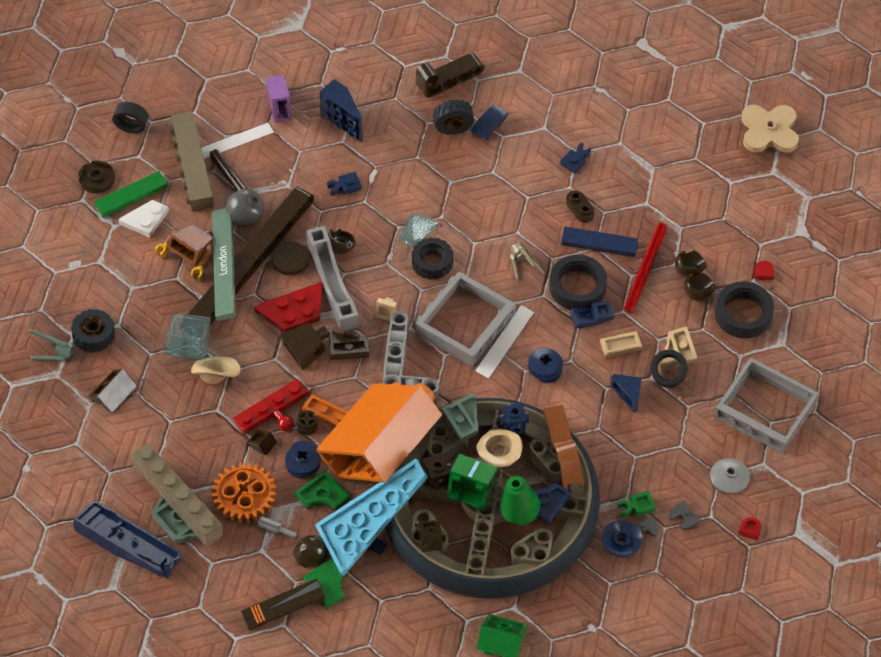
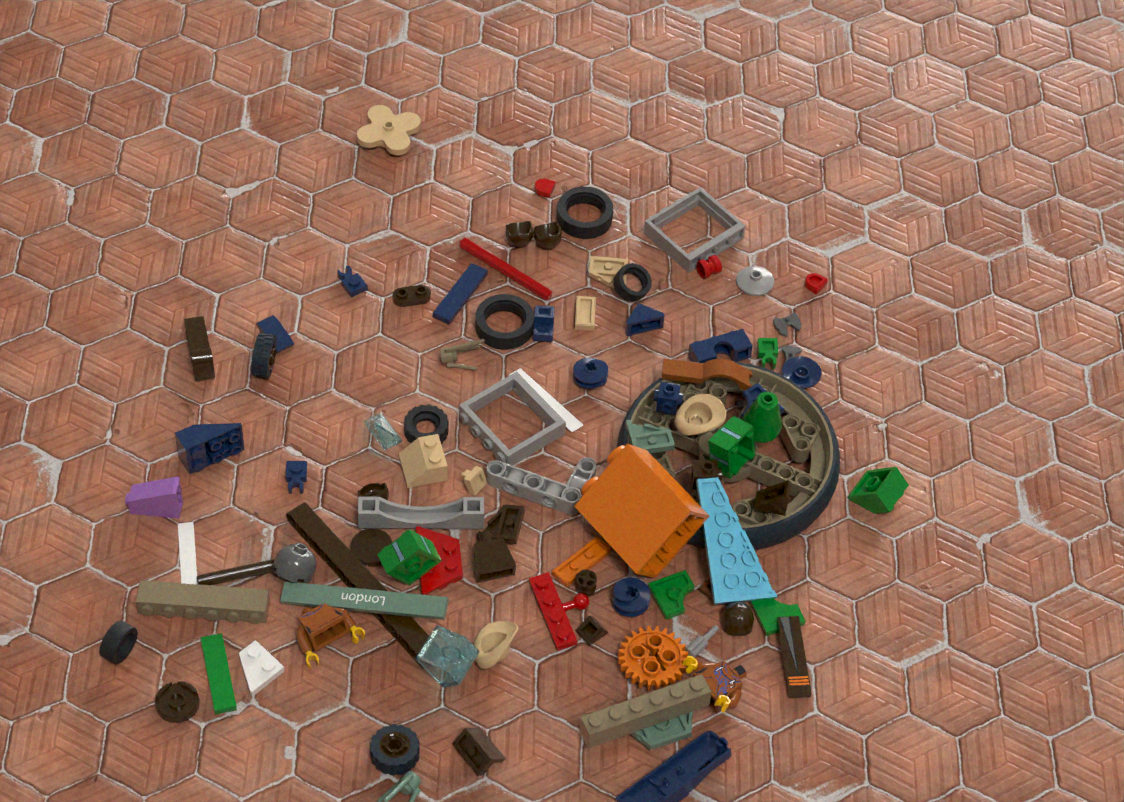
camera: 75 degrees left, 5 degrees down
none -> green container [377,529,442,585]
none -> tan slope [399,434,448,488]
none -> dark orange torso [682,656,747,714]
none -> dark blue arch [688,329,753,363]
none -> red wheel [696,255,722,279]

